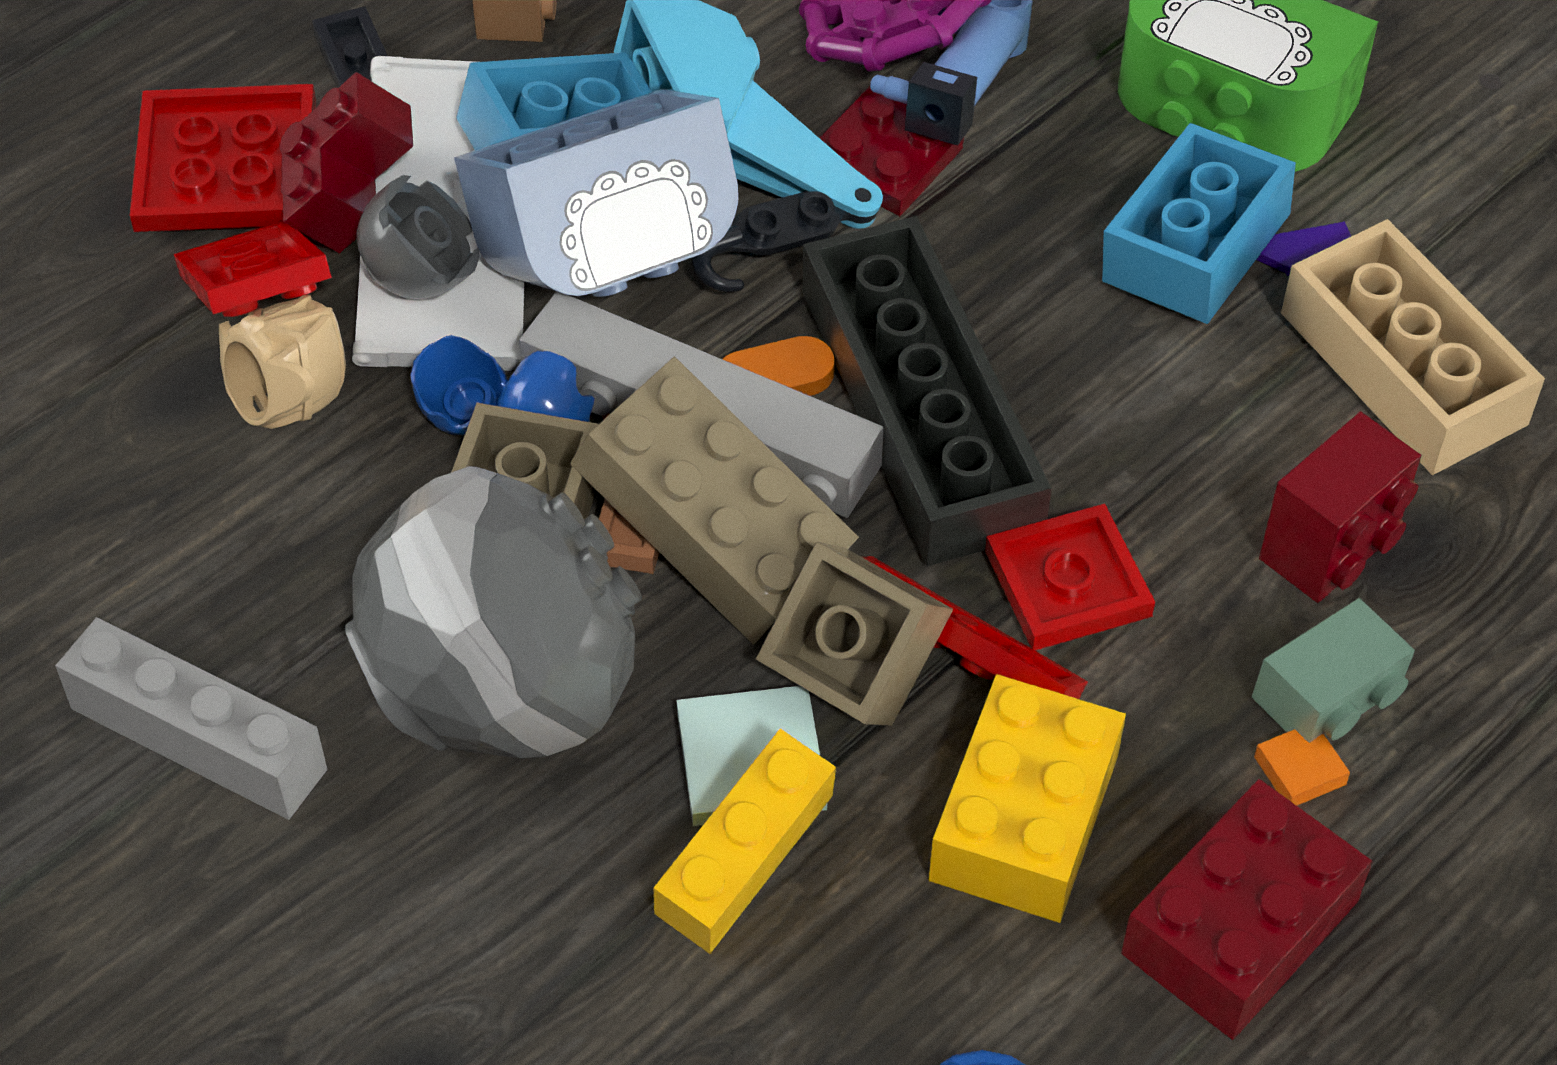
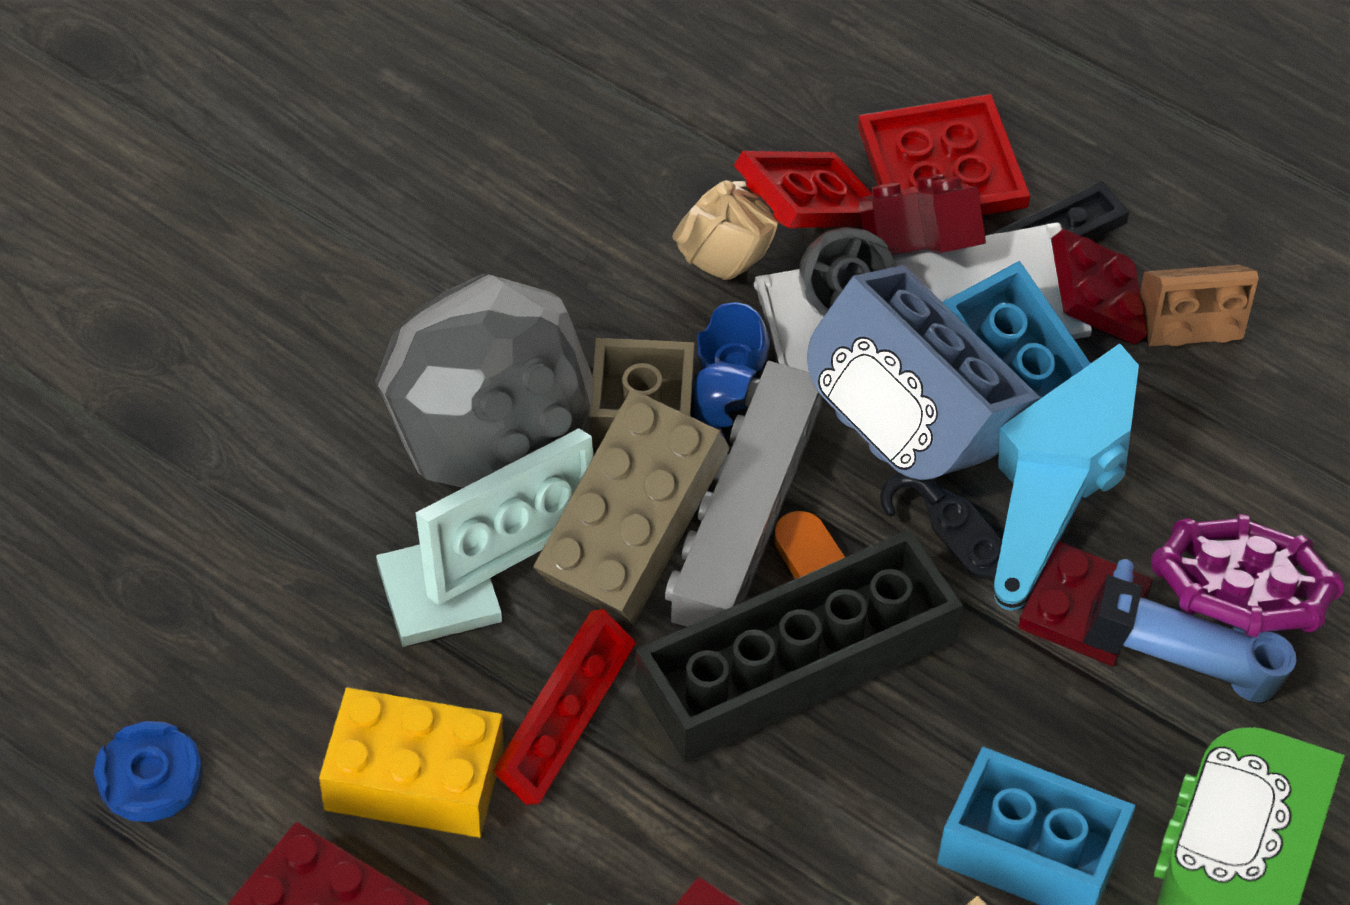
camera: 80 degrees right, 0 degrees up
light grey brick [55,617,327,820] -> none
yellow brick [653,728,836,954] -> none
dark tan brick [756,541,953,726] -> none
red plate [985,503,1155,650] -> none
none -> light aqua plate [416,428,594,605]
none -> dark red plate [1051,228,1148,345]

